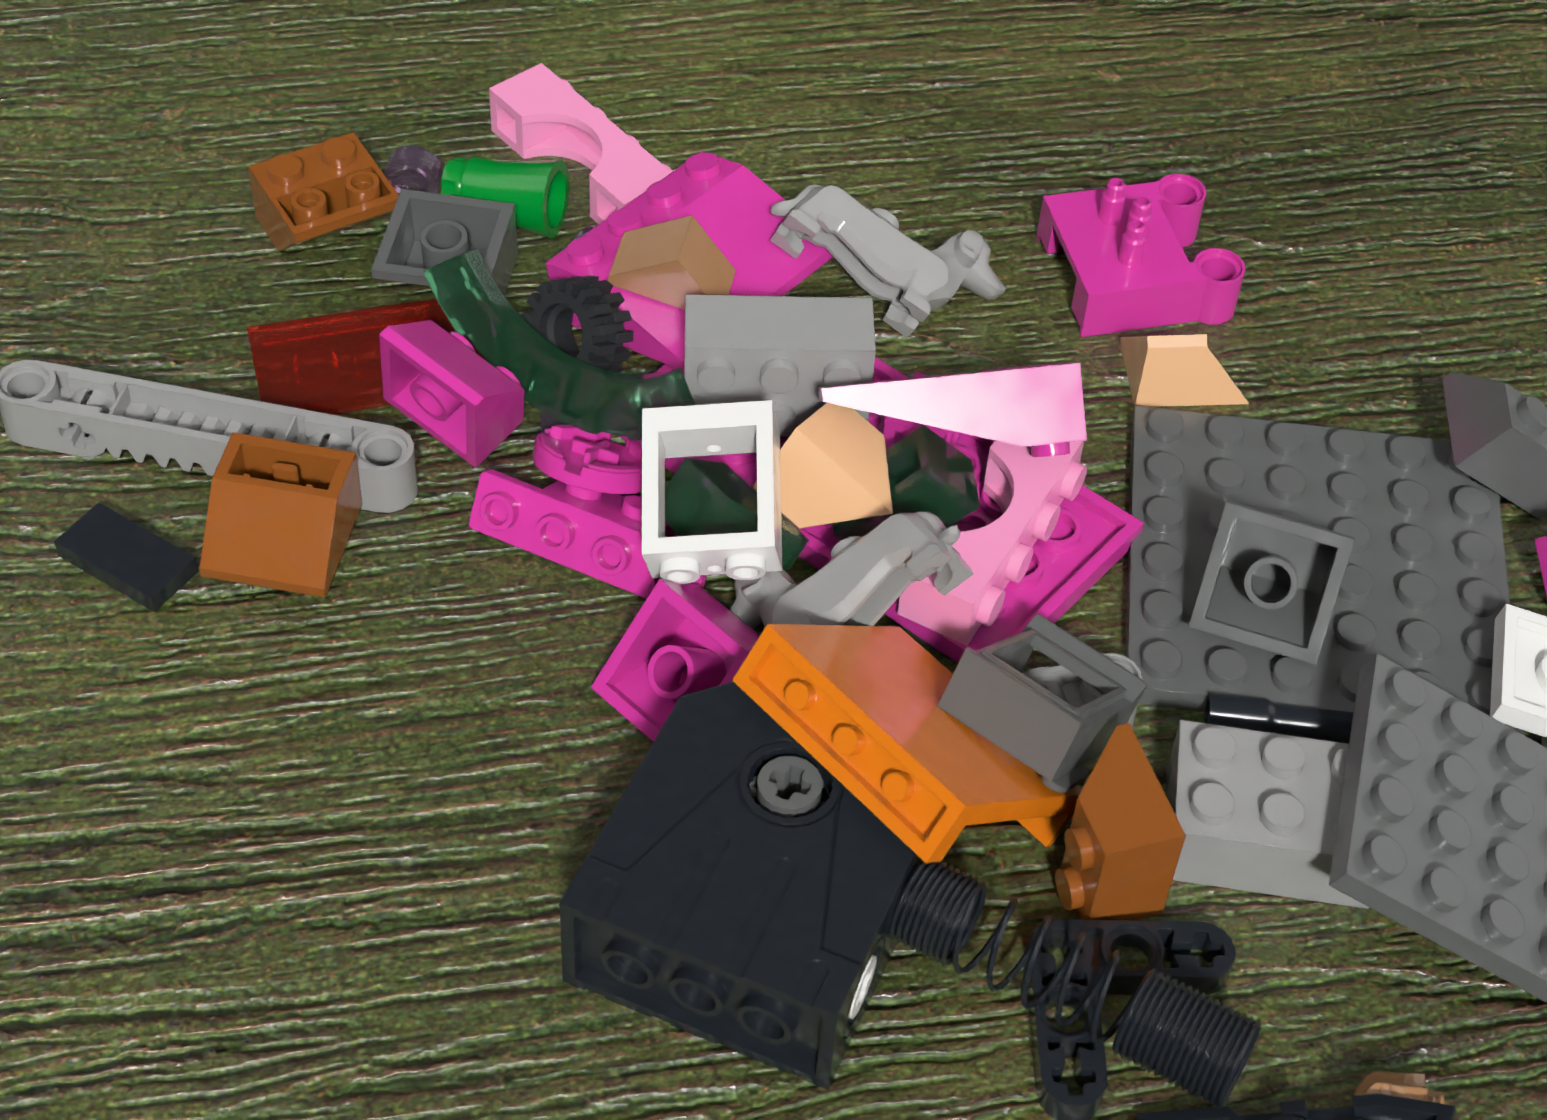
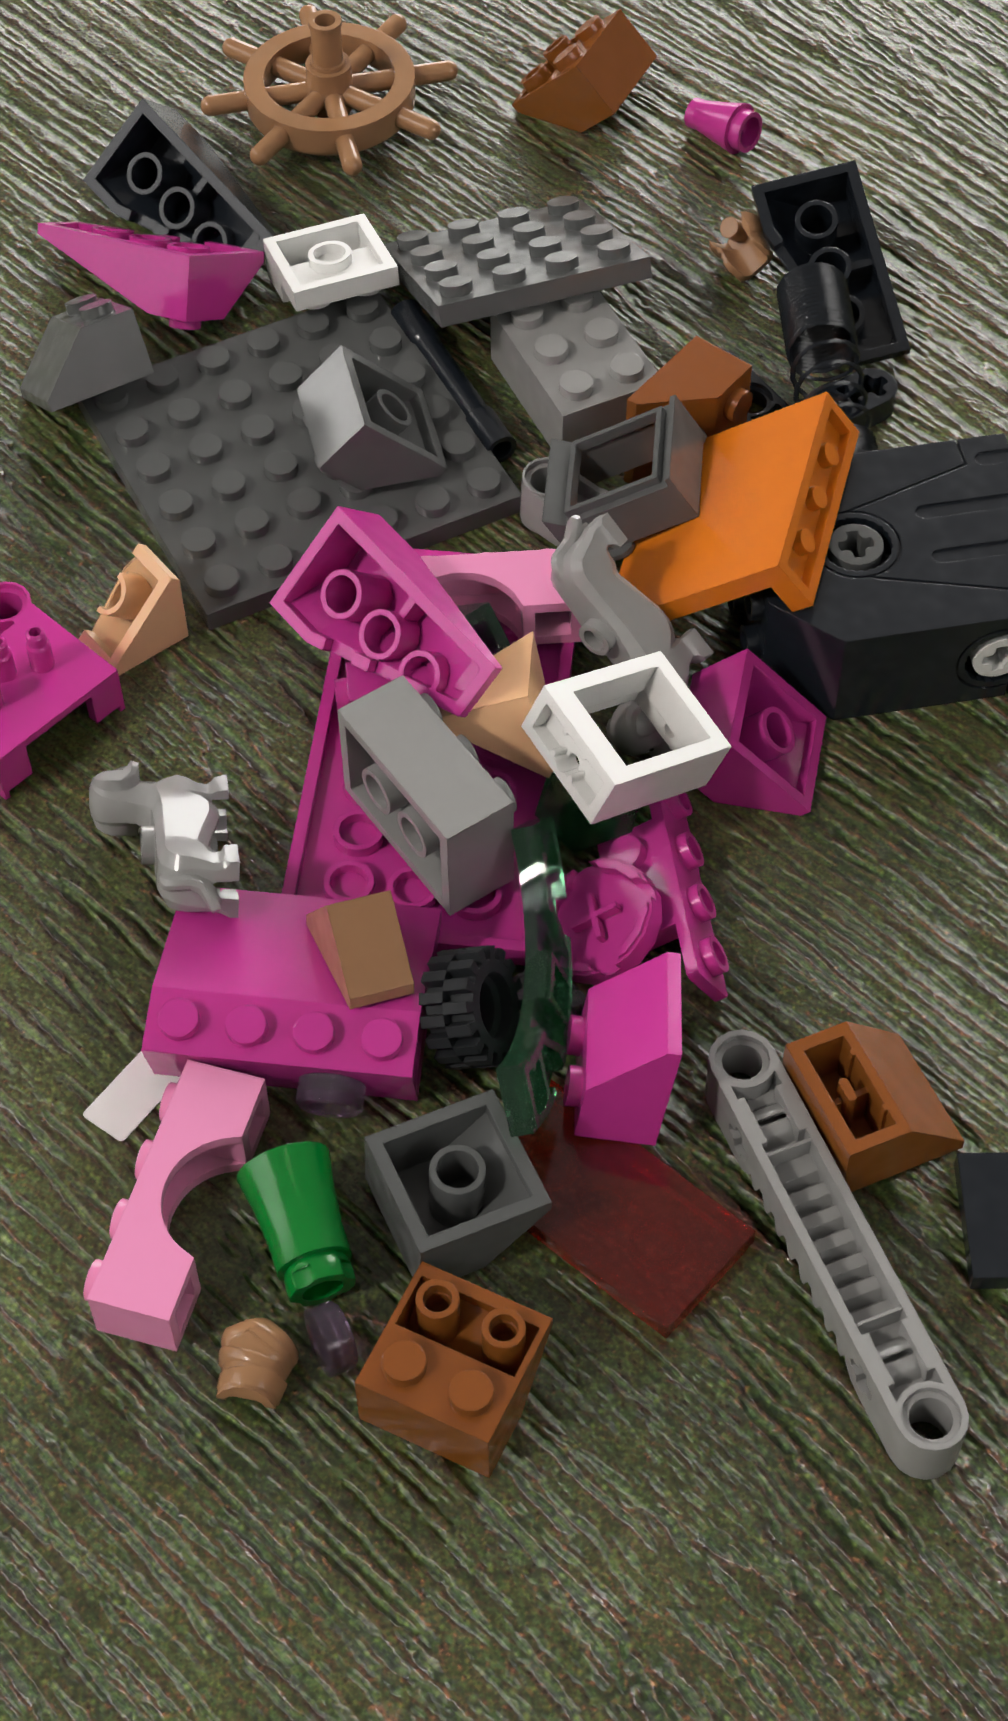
camera: 120 degrees left, 5 degrees up
none -> medium nougat arm [216,1318,299,1409]

